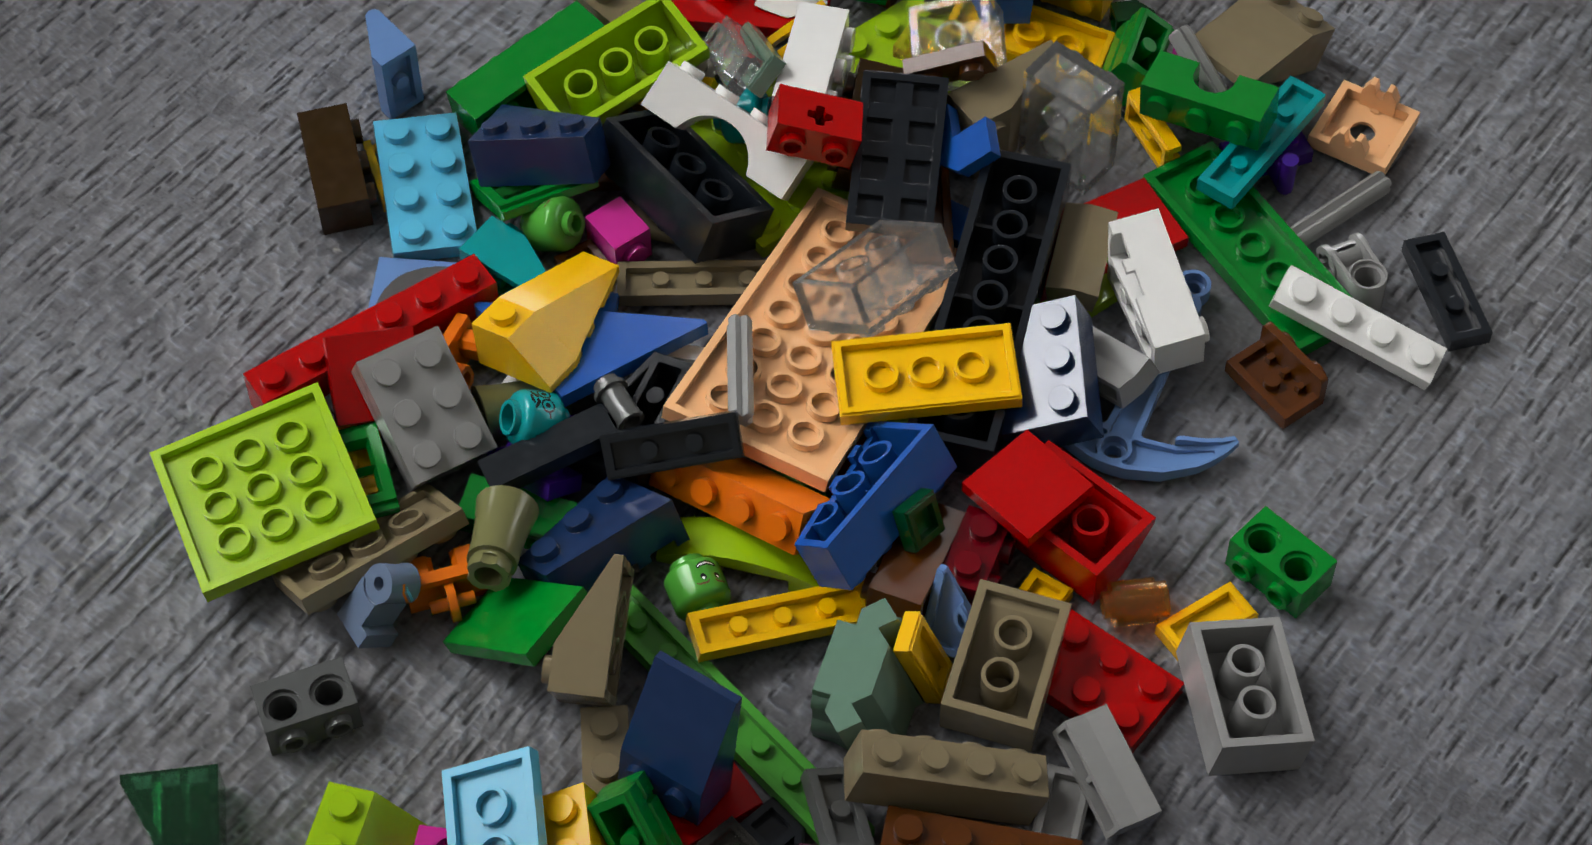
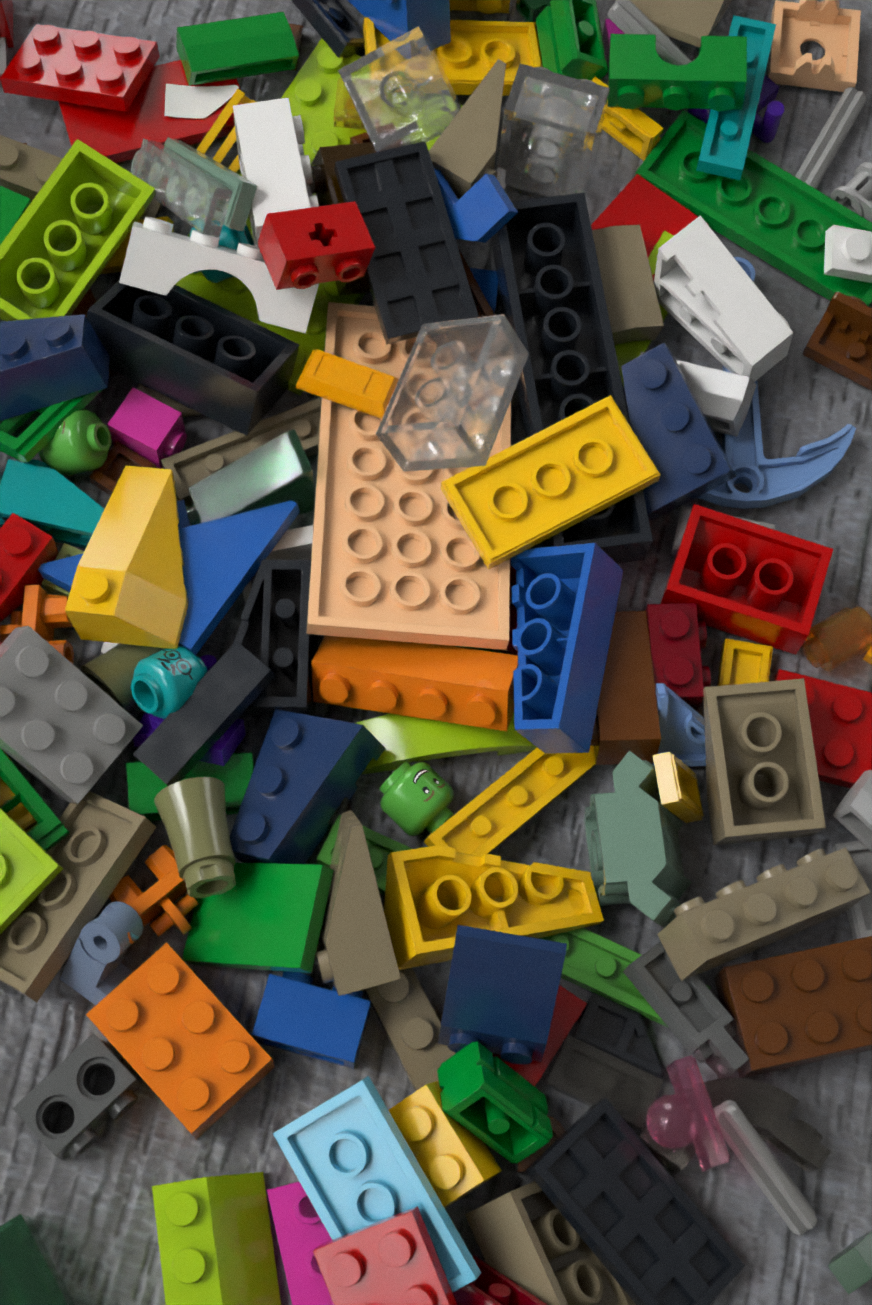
camera: 30 degrees left, 15 degrees up
dark grey pin [593,373,645,430] -> none
black tile [599,410,745,481] -> none
light grey axle [727,314,754,427] -> none
dark green tile [892,487,945,553] -> none
reddish brown plate [902,40,998,83] -> none
red tile [962,430,1094,548] -> none
none -> orange brick [86,942,275,1140]
none -> clear green slope [186,429,315,526]
none -> blue brick [252,971,371,1069]
none -> light orange tile [295,349,401,420]
none -> yellow wedge [384,845,604,970]

